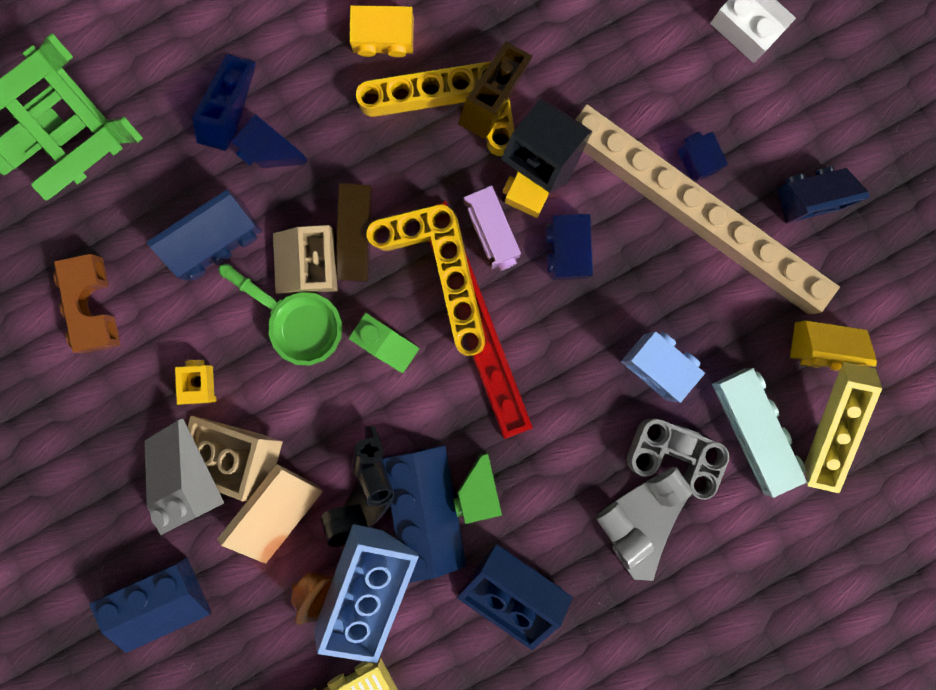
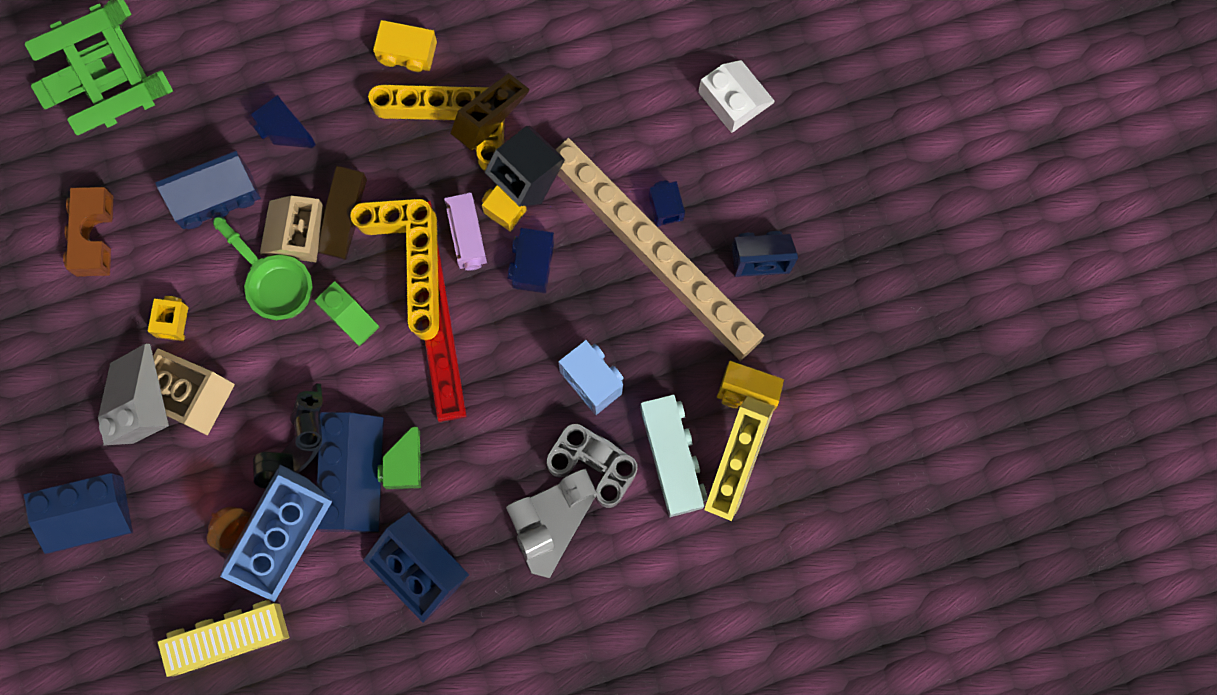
camera: 10 degrees right, 10 degrees down
clear blue slope [192,54,256,151] -> none
tan tile [217,464,323,564] -> none

